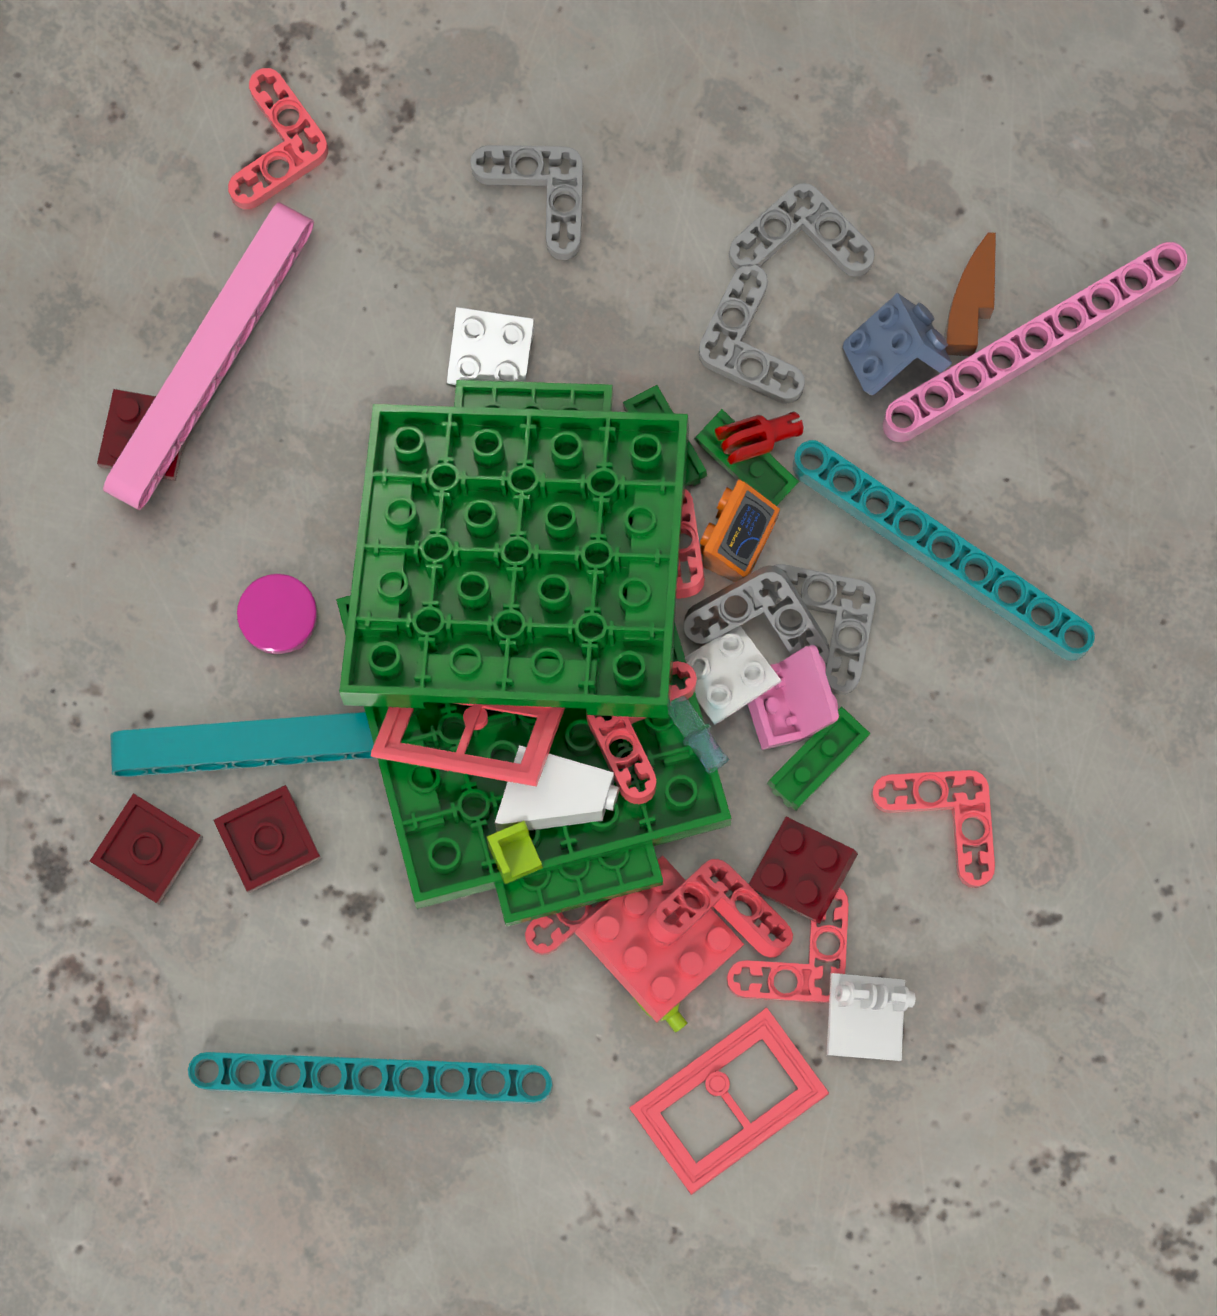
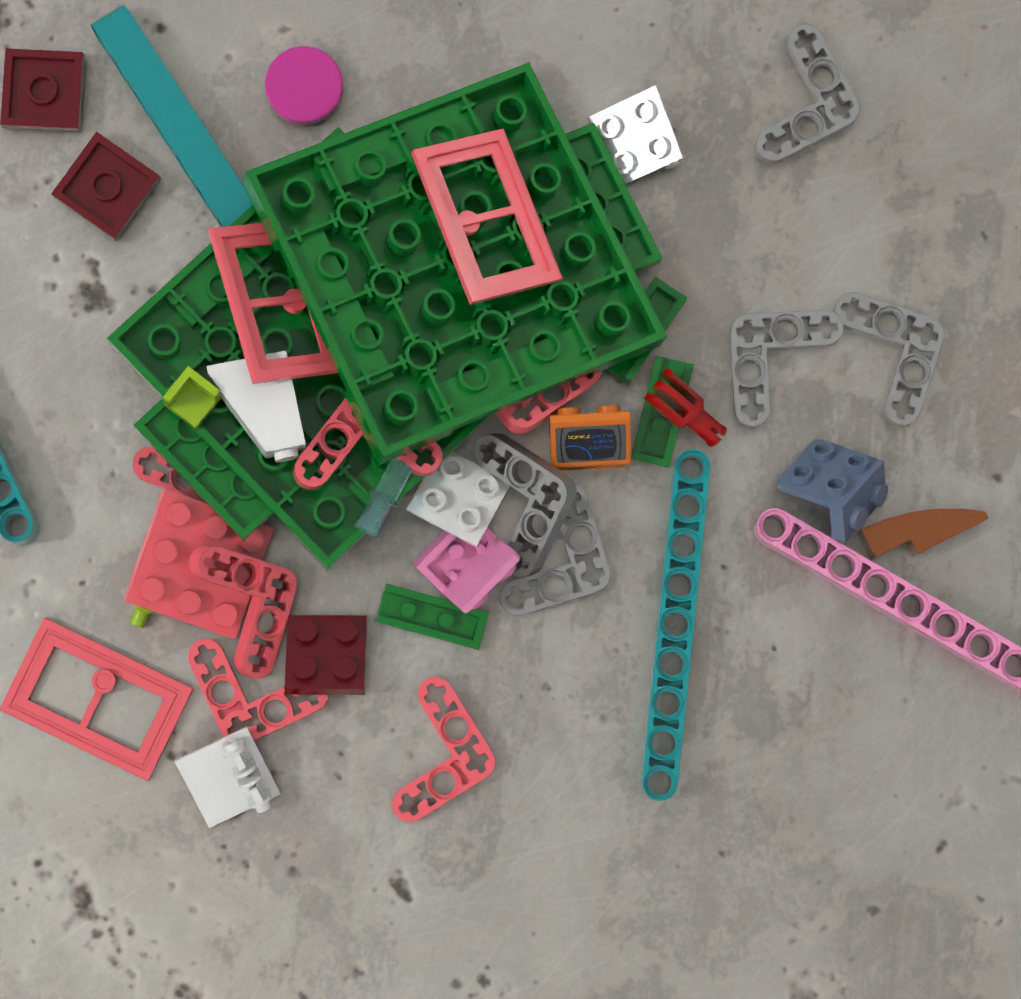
camera: 60 degrees right, 5 degrees up
none -> coral door [411,129,563,305]

